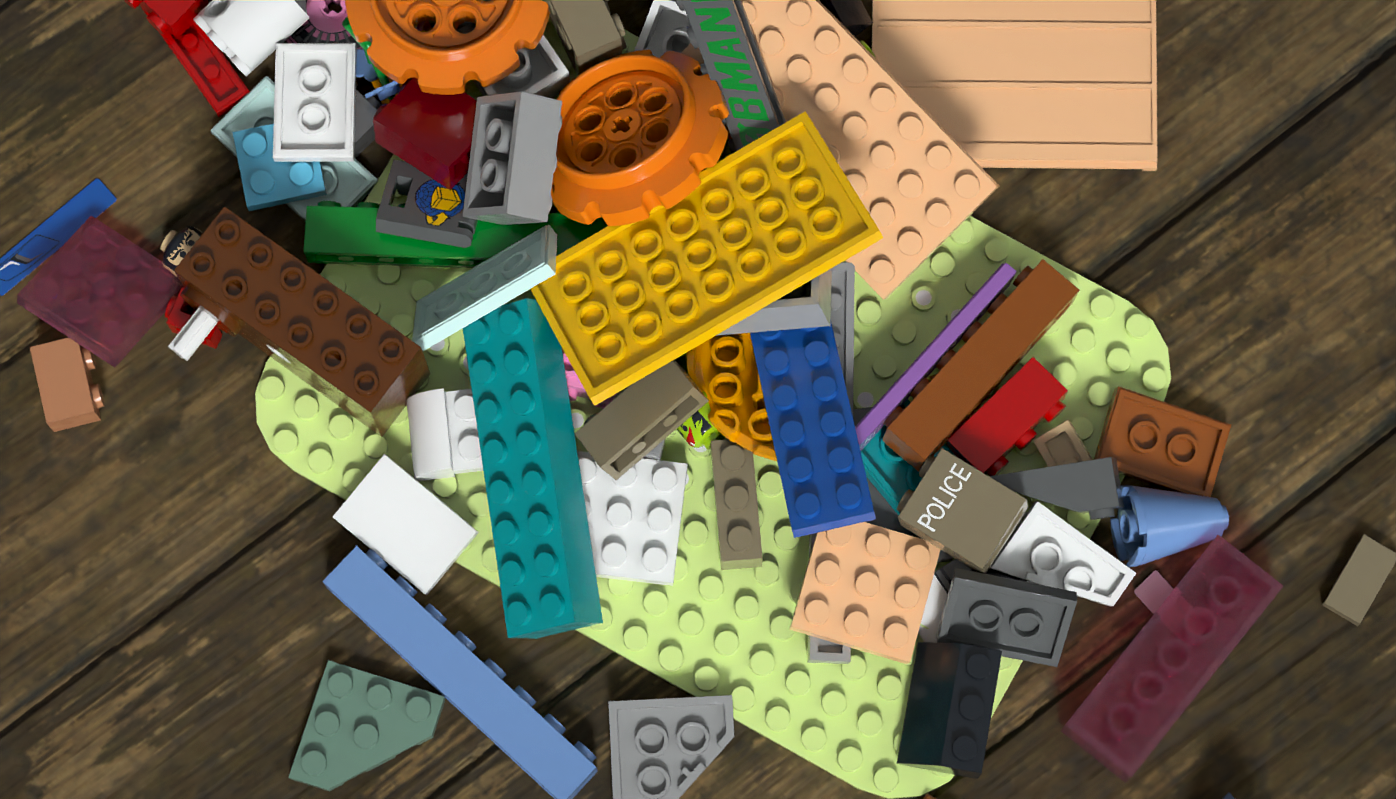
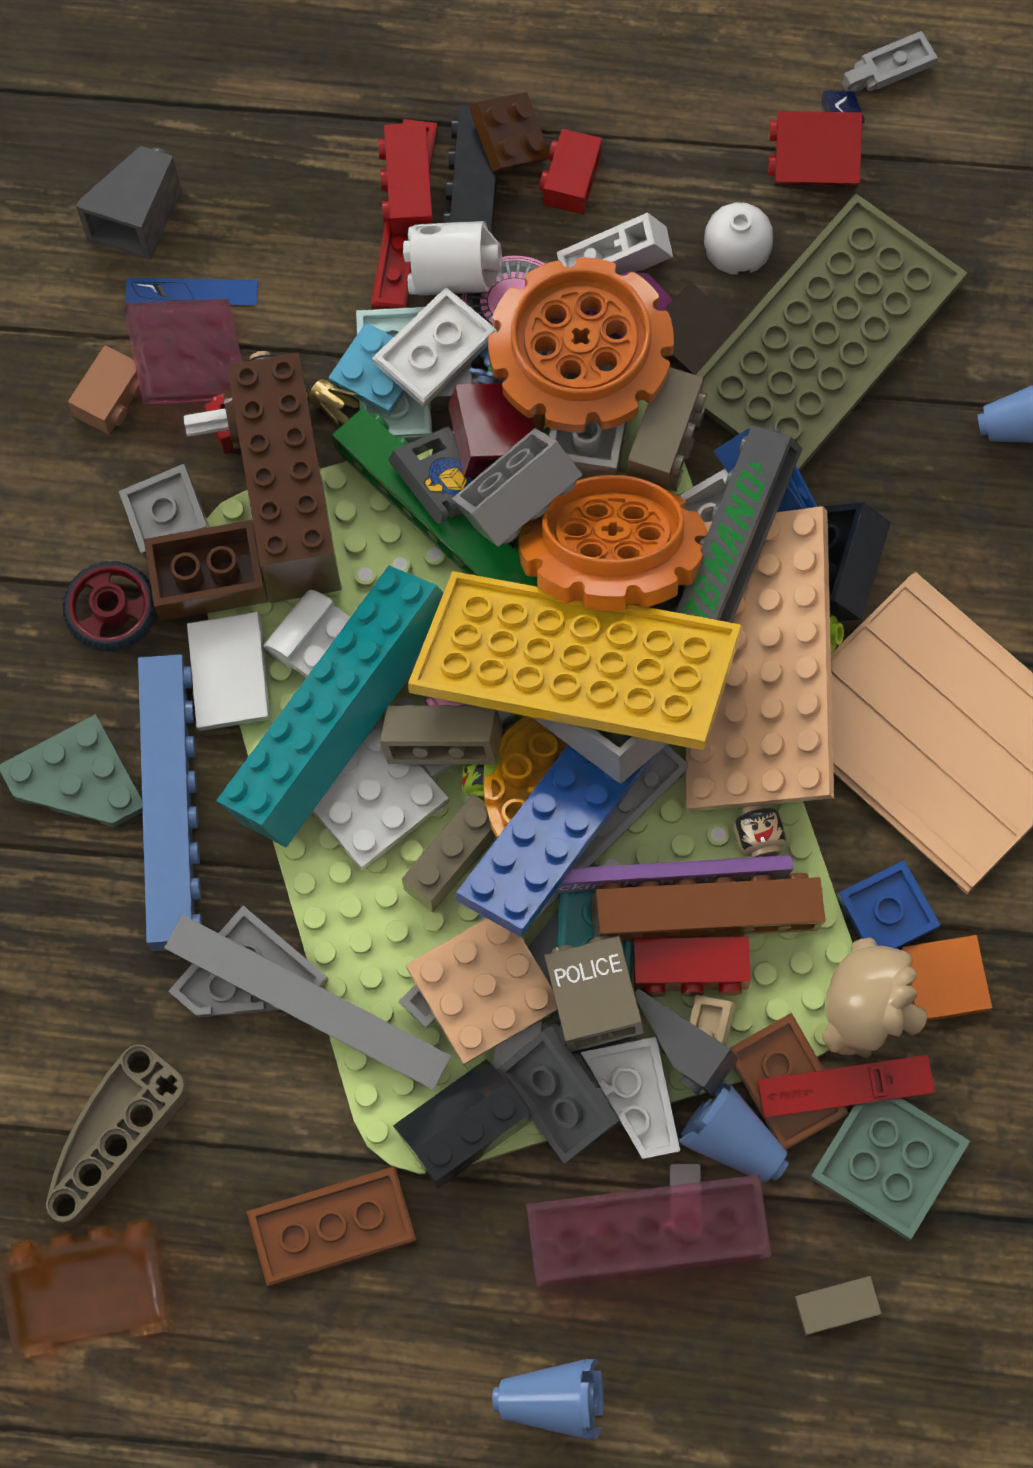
camera: 45 degrees right, 5 degrees down
light aqua tile [412,225,557,351] -> none
none -> dark red wheel [62,561,157,652]
none -> light grey plate [119,464,209,558]
none -> reddish brown brick [144,520,268,622]
none -> light grey tile [164,914,452,1090]
none -> pearl gold piece [308,379,360,425]
none -> head [733,805,787,857]
none -> red piece [757,1055,935,1119]
none -> sand green plate [810,1098,970,1241]
none -> tan piece [822,938,927,1058]
none -> blue plate [837,860,941,949]
none -> orange tile [901,935,992,1021]

